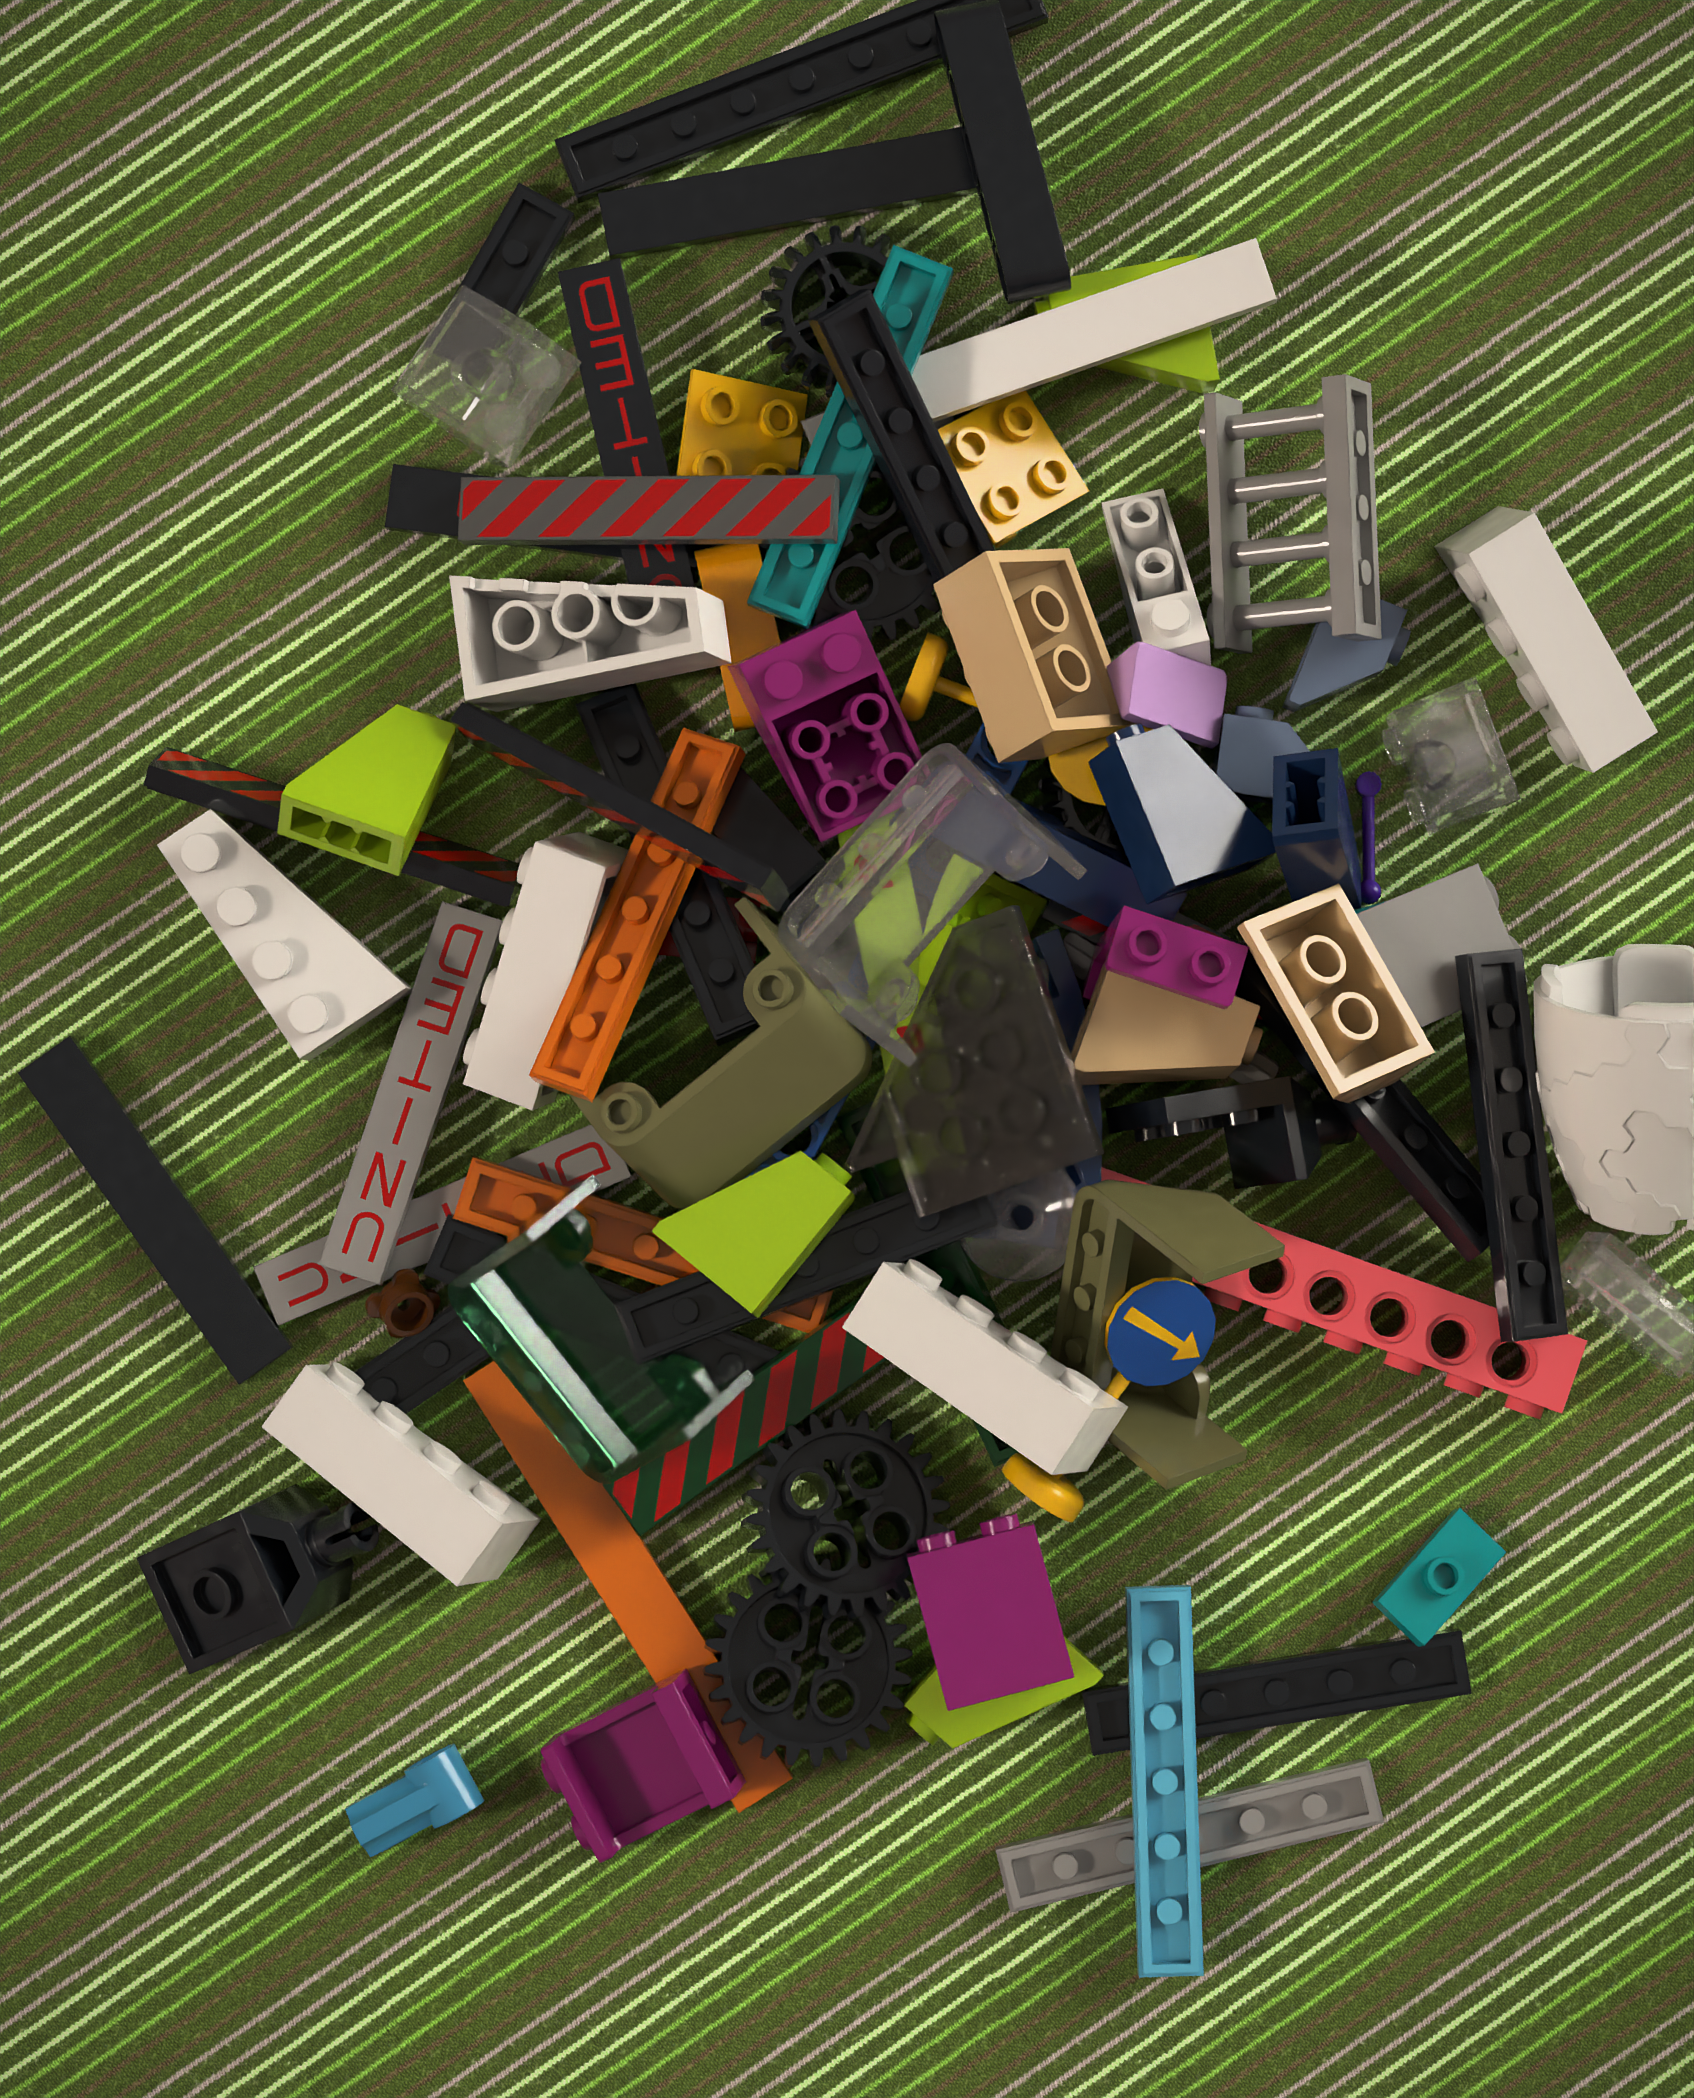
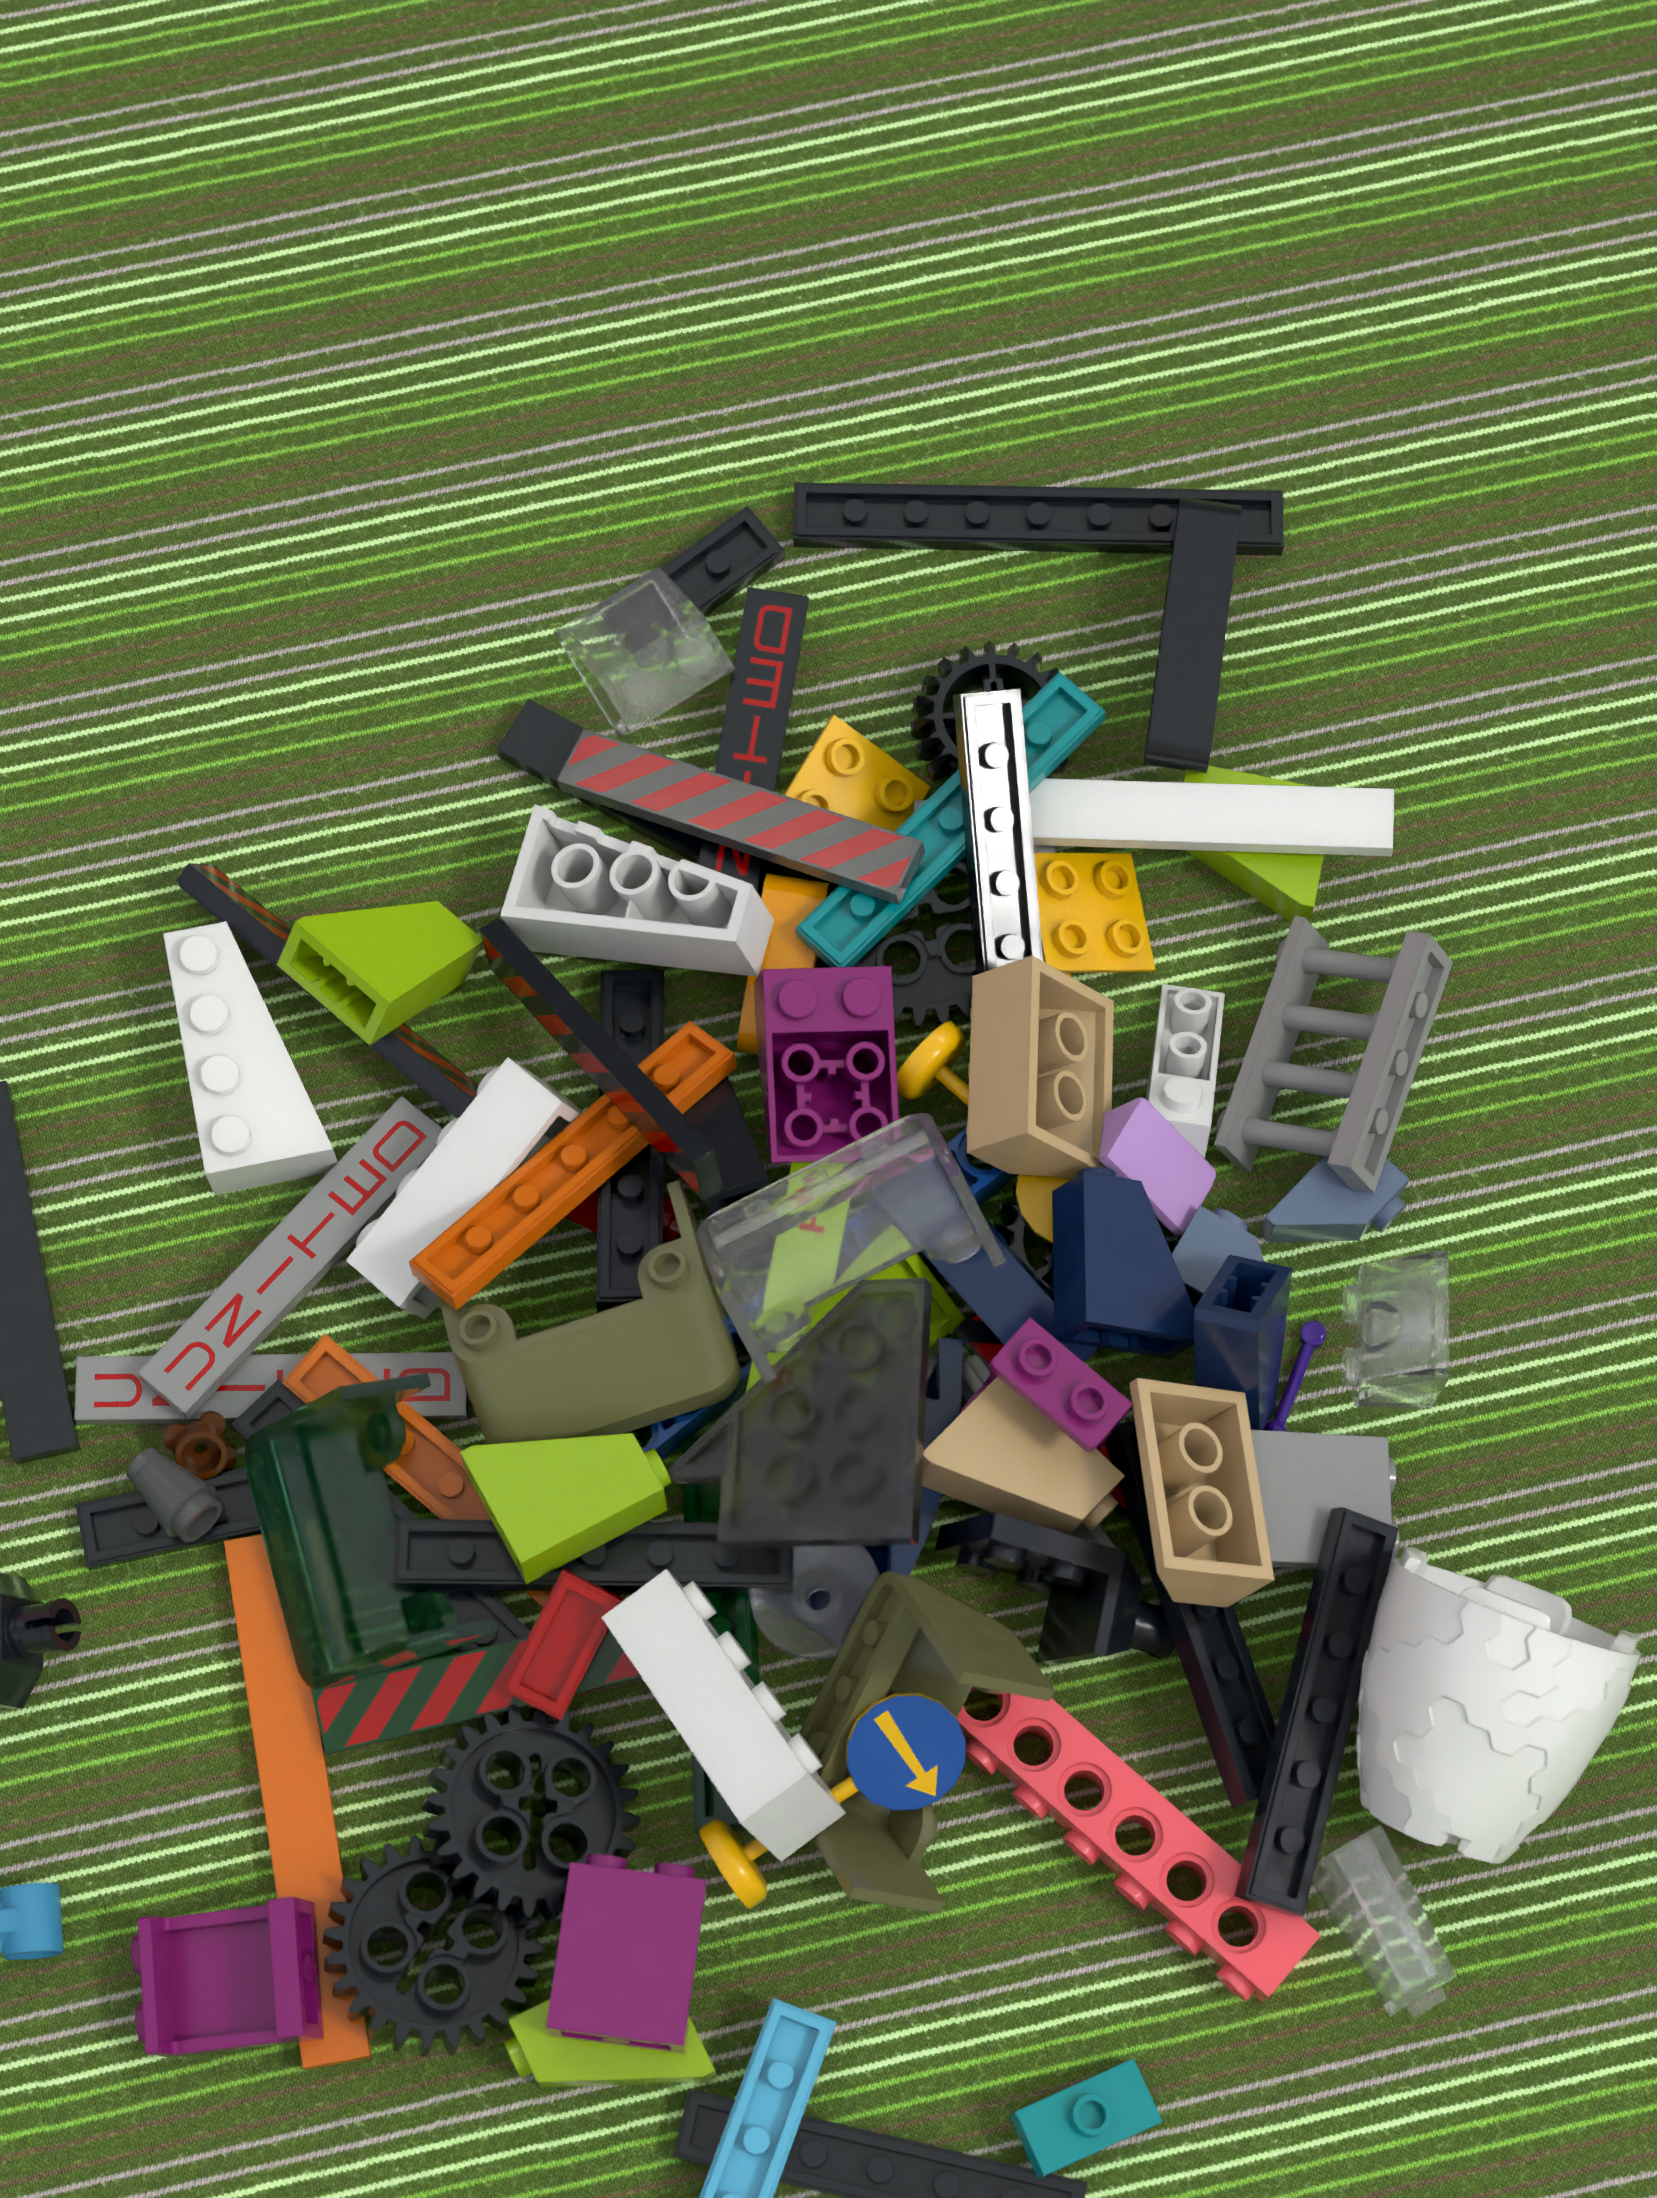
camera: 25 degrees right, 15 degrees down
white wedge [262,1362,542,1586] -> none
black tile [598,127,977,260] -> none
white wedge [1434,506,1658,773] -> none
none -> dark grey cone [126,1448,222,1543]
none -> red tile [501,1568,623,1720]

